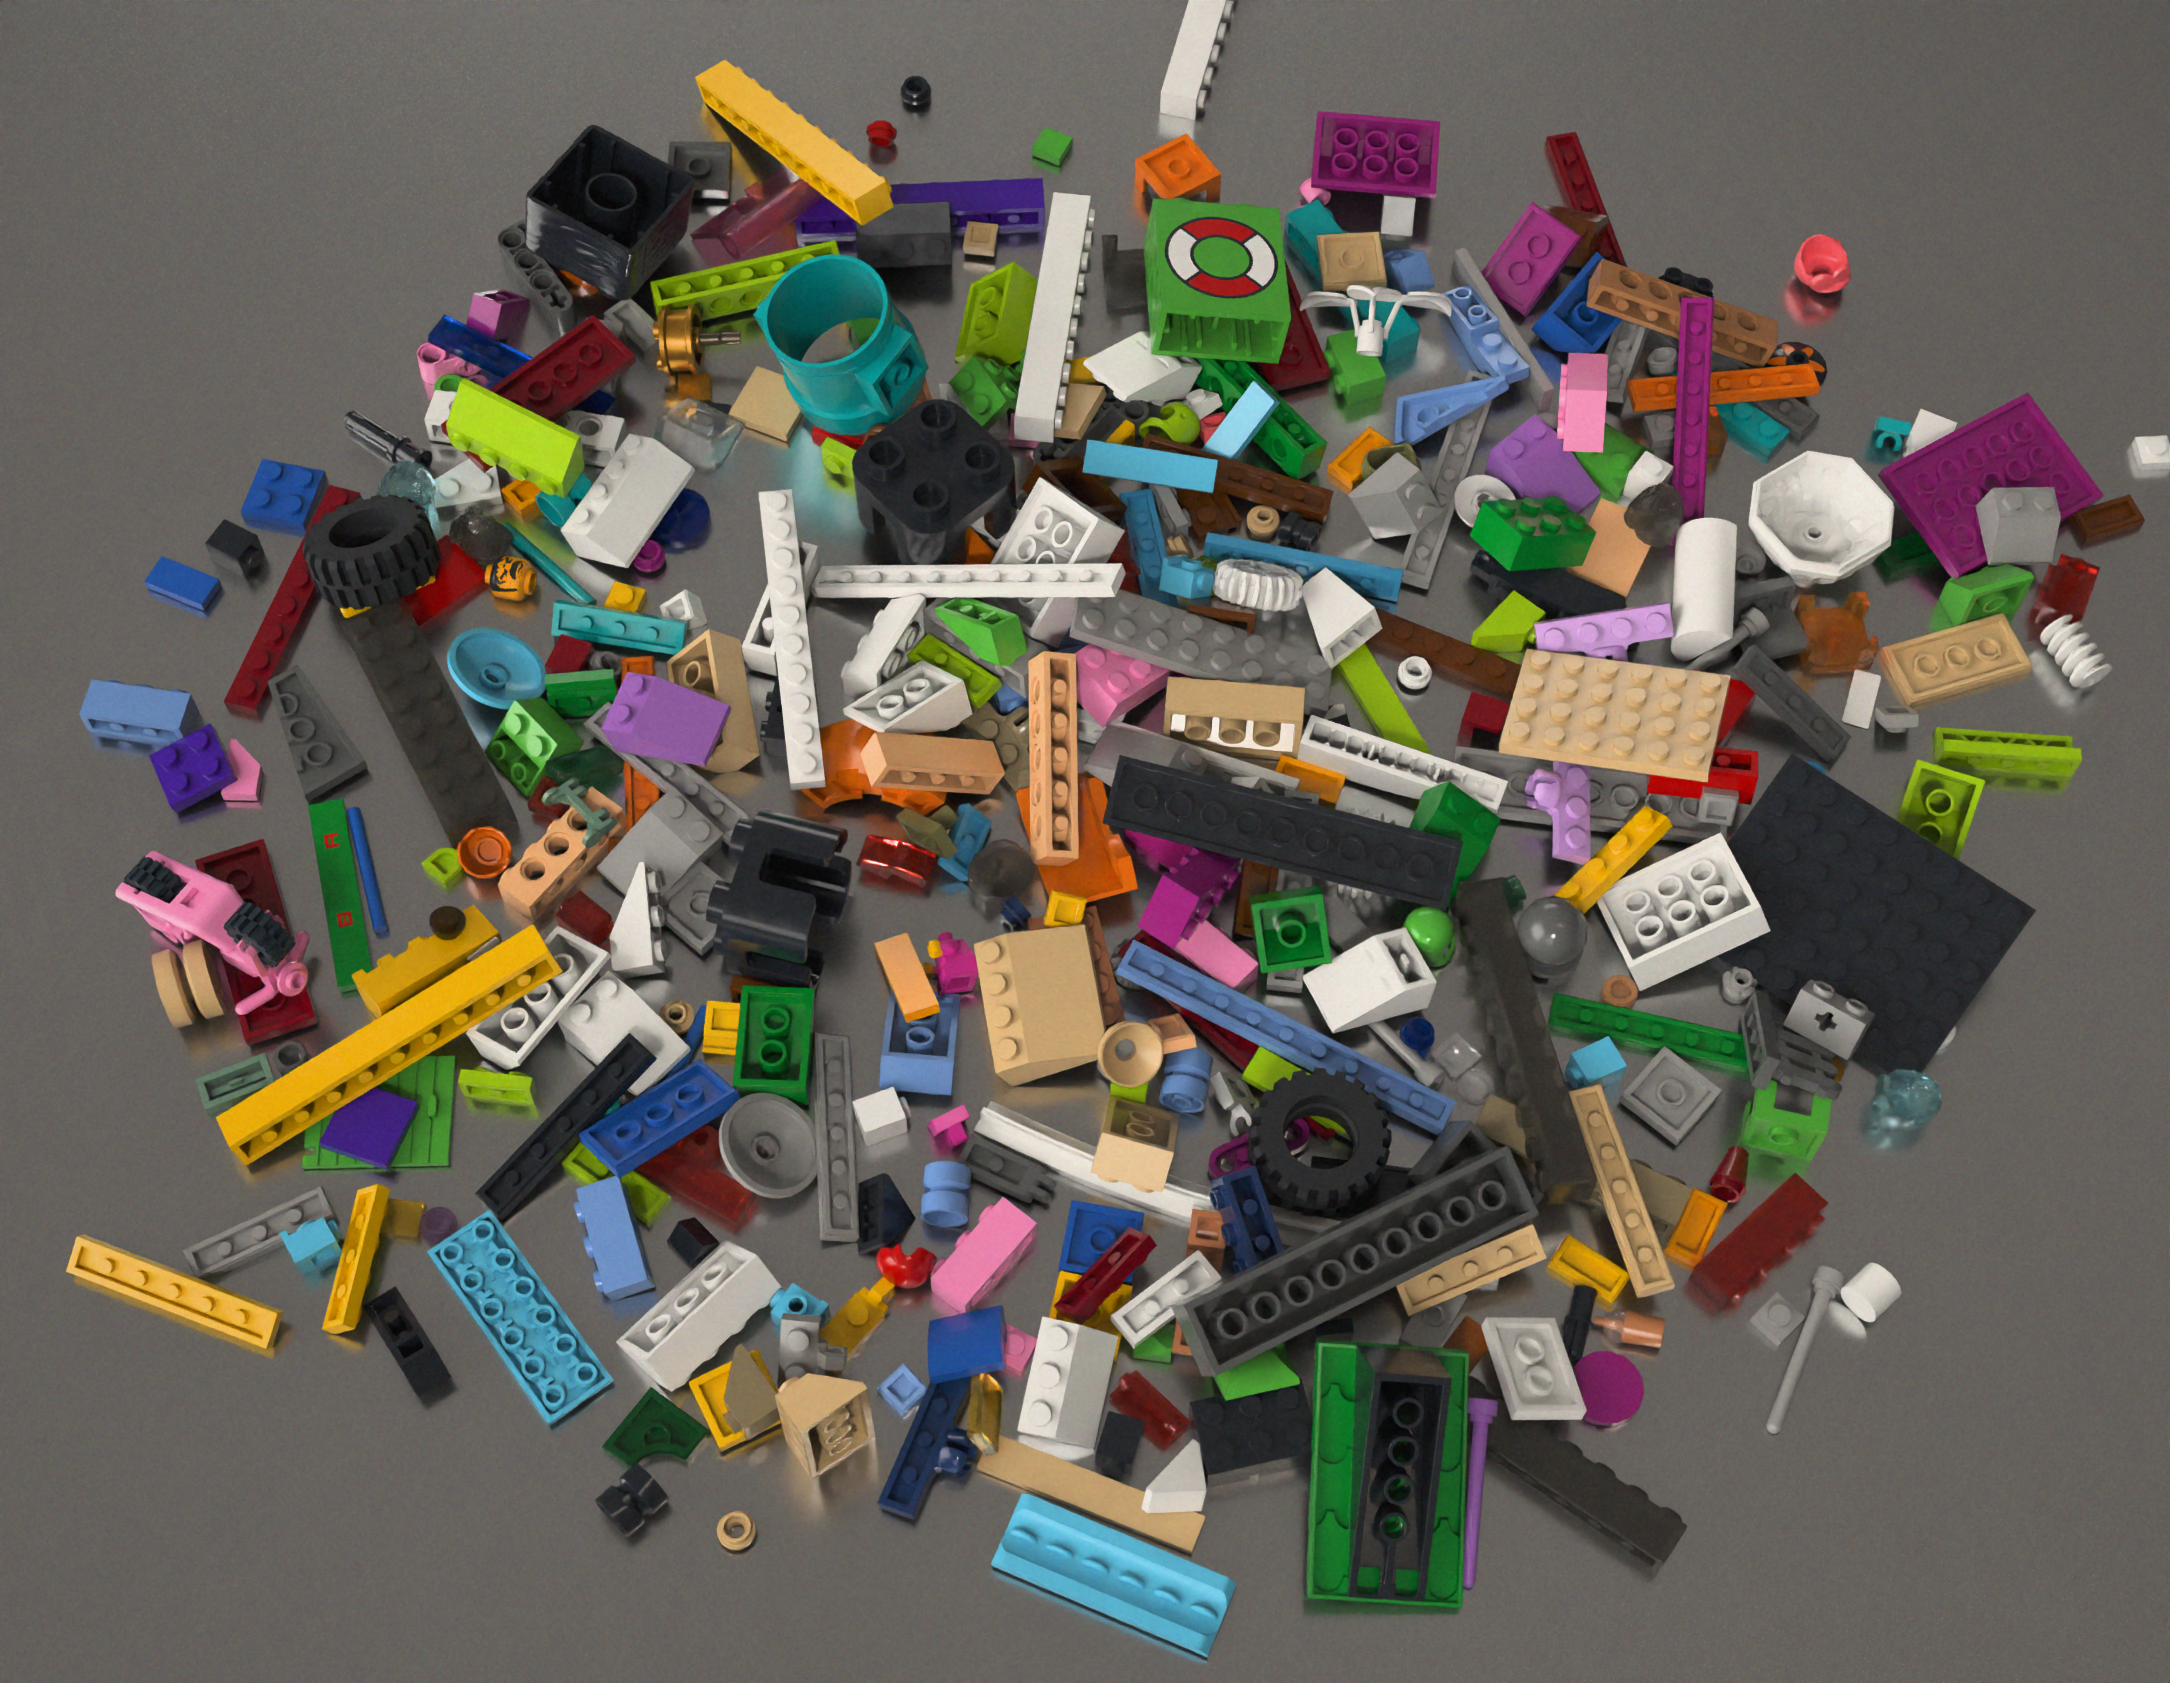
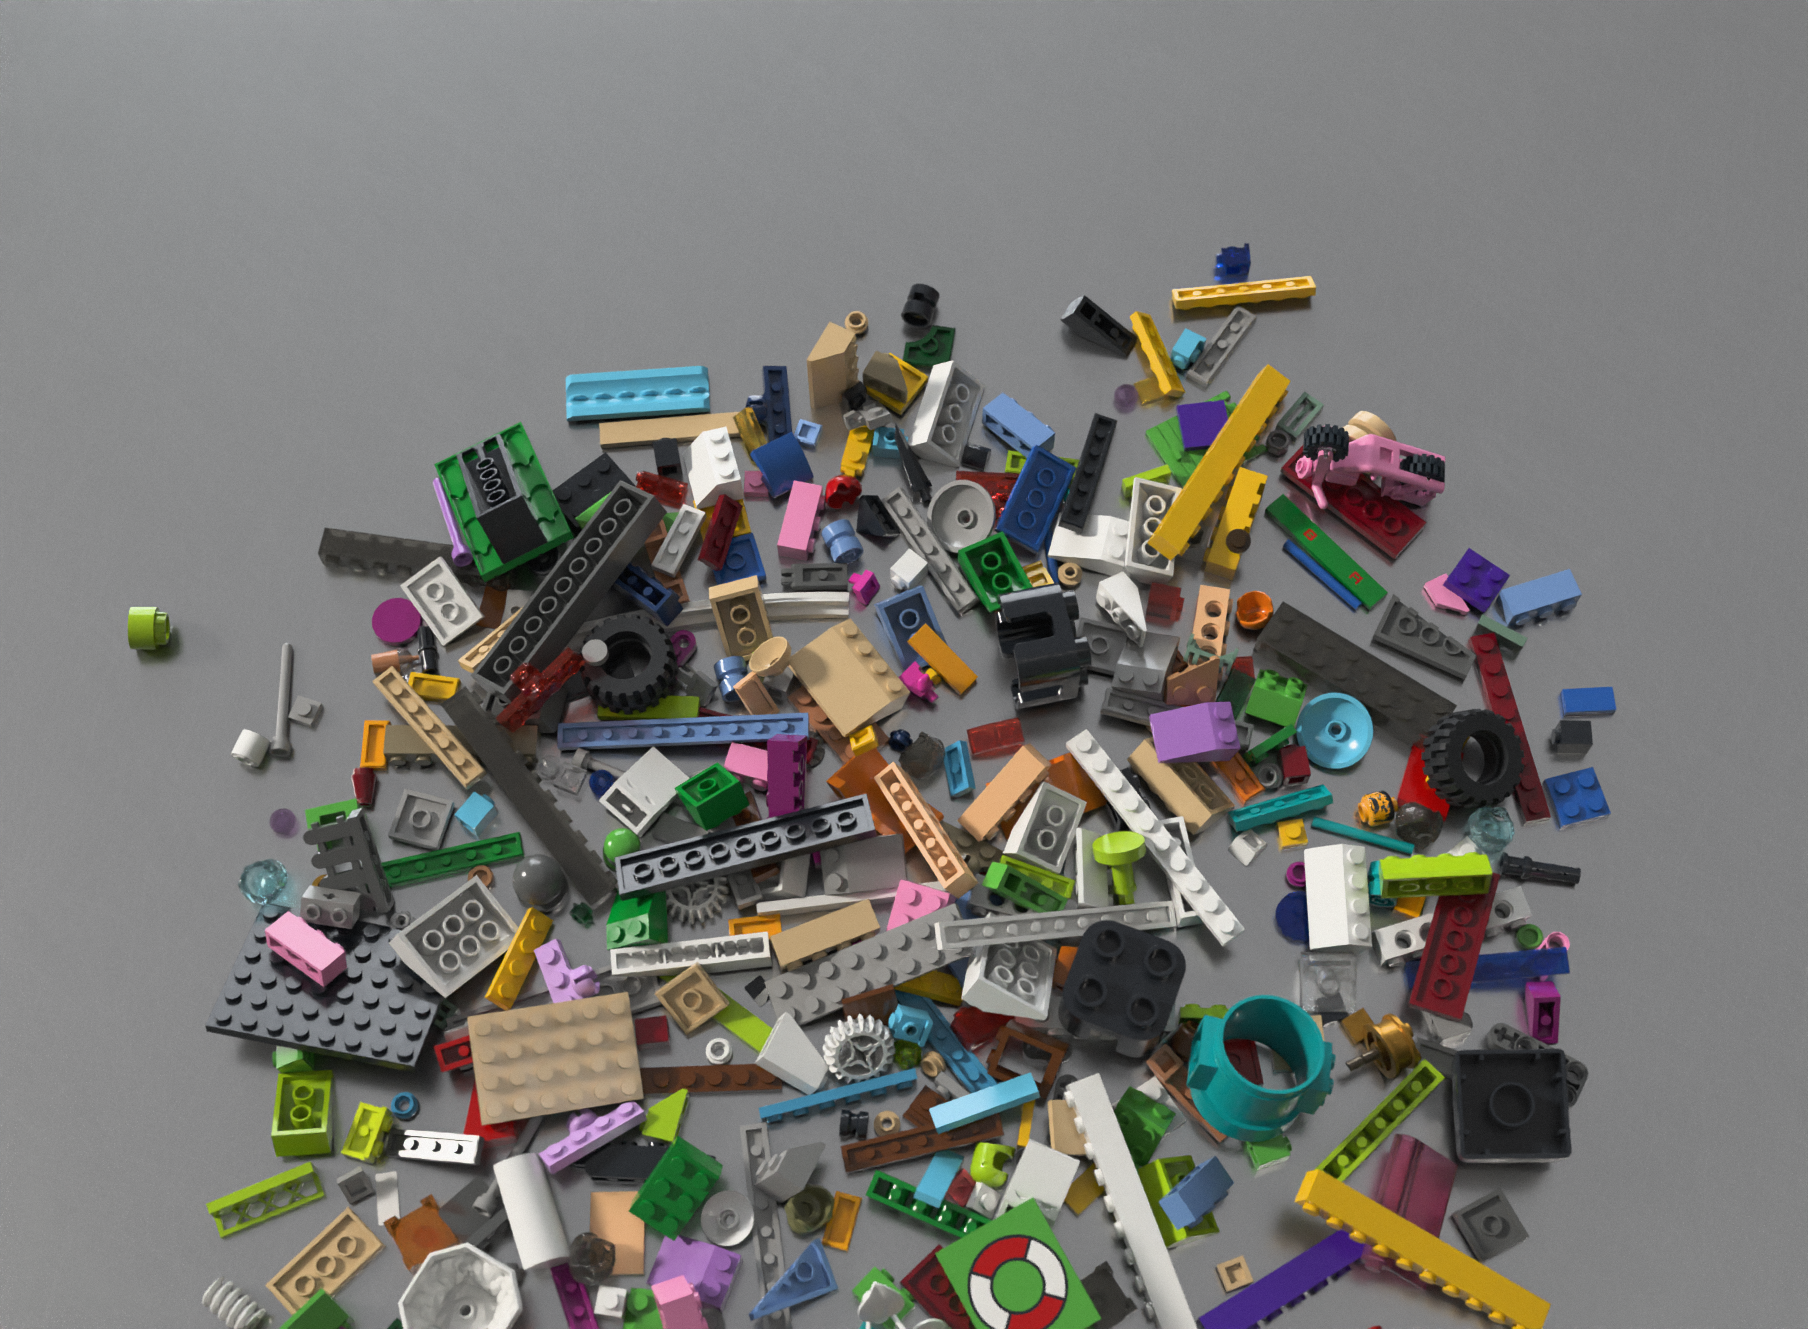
camera: 155 degrees right, 5 degrees up
lime tile [421,847,465,890] -> none
medium azure plate [427,1209,613,1425] -> none
black slope [855,202,952,269] -> none
olive tile [896,805,958,860] -> none
white slope [1141,1439,1207,1513] -> none
clear red brick [1689,1172,1828,1310] -> none
none -> lime piece [128,607,170,650]
none -> bright pink brick [265,911,347,987]
none -> clear purple plate [270,808,296,834]
none -> neon yellow bracket [341,1102,393,1164]
none -> clear red plate [496,647,585,733]
none -> light grey tile [582,639,609,666]
none -> tan tile [655,961,729,1035]
none -> black bar [894,423,932,502]
none -> lime piece [1093,831,1146,905]
none -> medium blue brick [1159,1156,1234,1230]
none -> medium nougat wing [1164,656,1220,705]
none -> clear blue brick [1215,243,1251,277]
none -> sand green tile [1478,615,1528,647]

